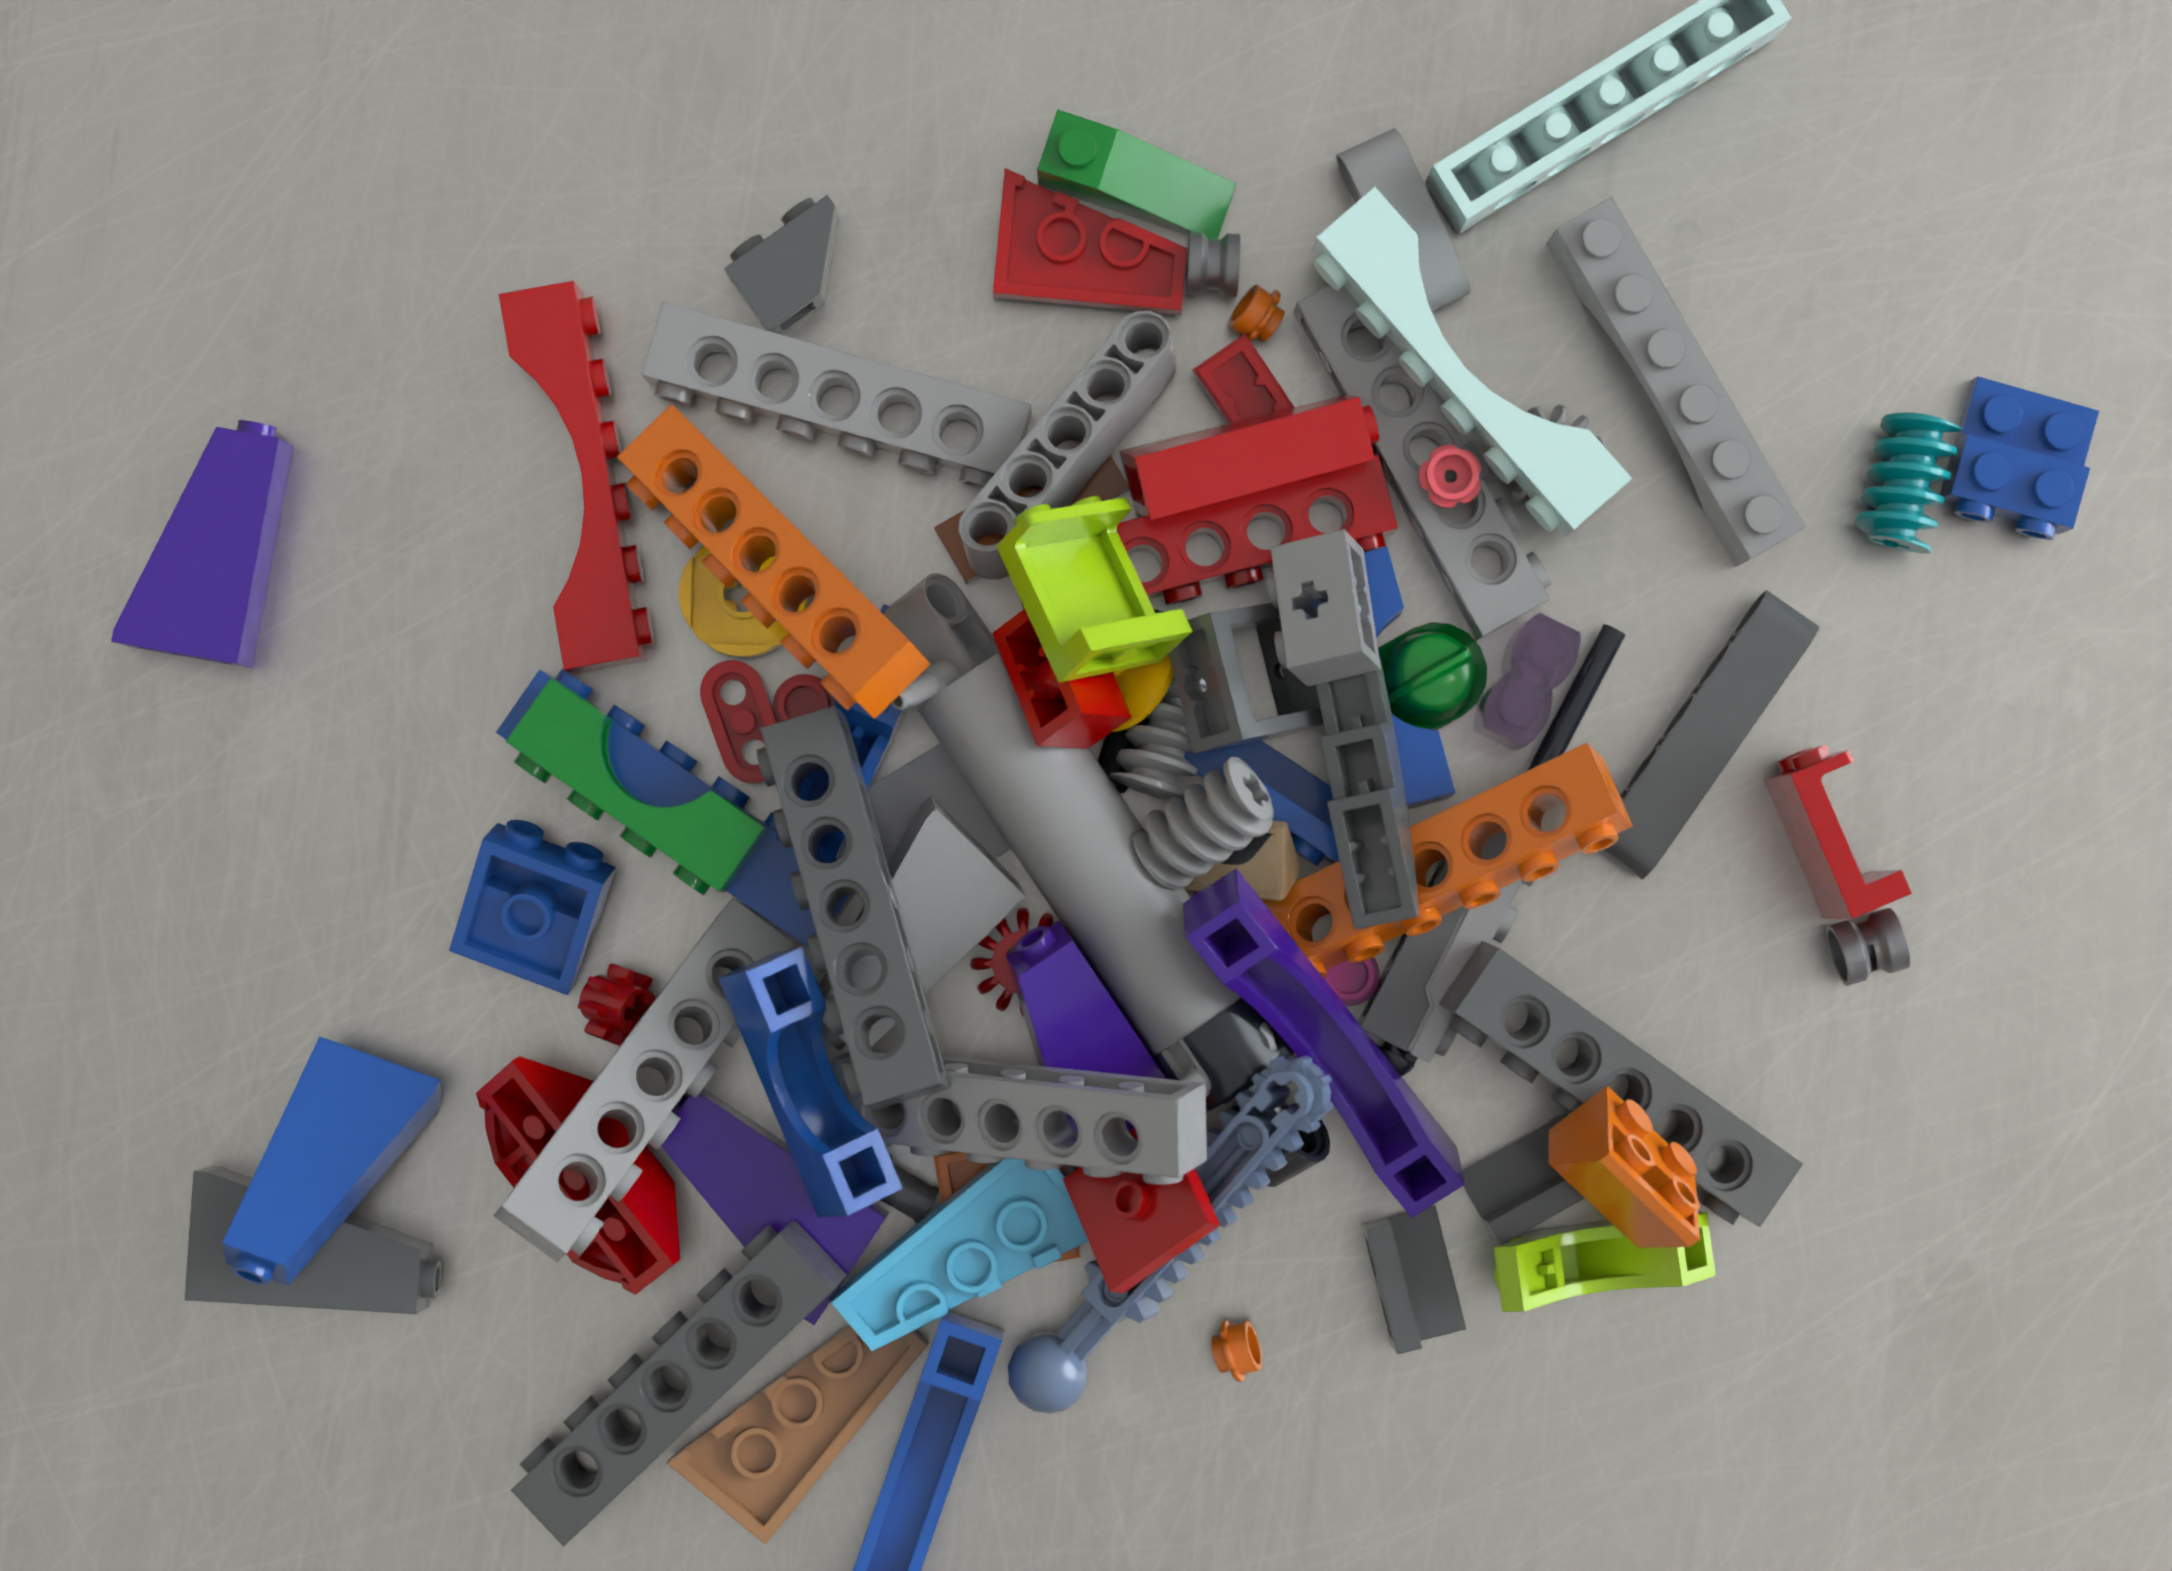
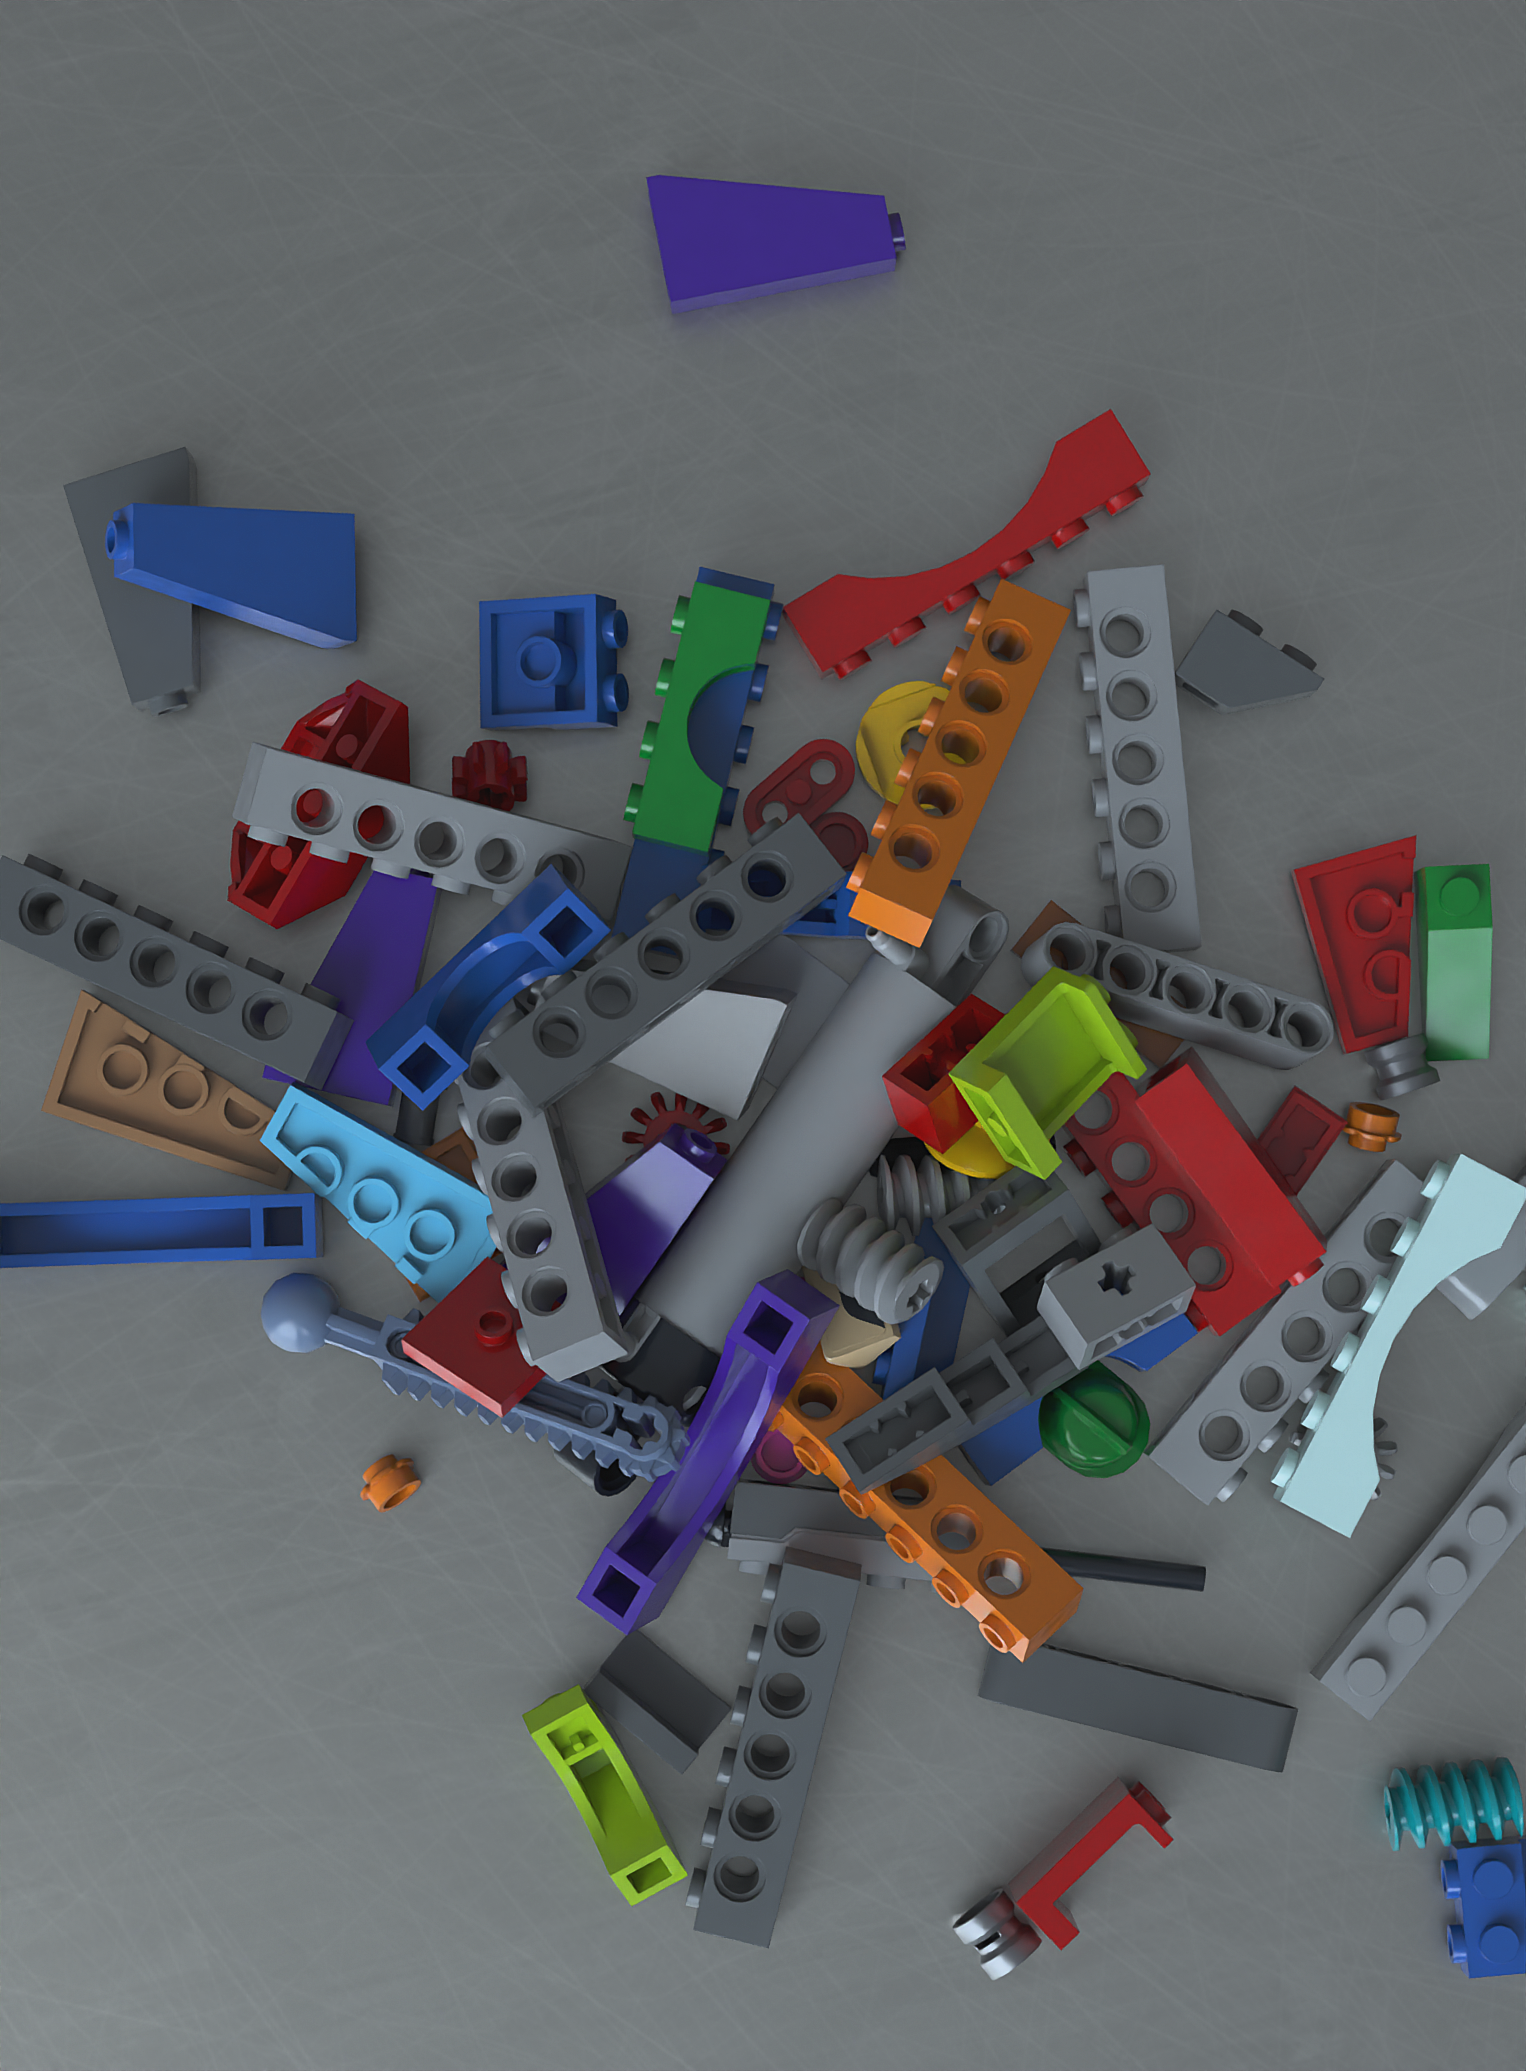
camera: 70 degrees right, 0 degrees up
dark grey panel [1361,1205,1466,1355] -> none
coral plate [1418,444,1481,508] -> none
clear purple brick [1474,613,1581,751] -> none
orange slope [1549,1085,1700,1248] -> none

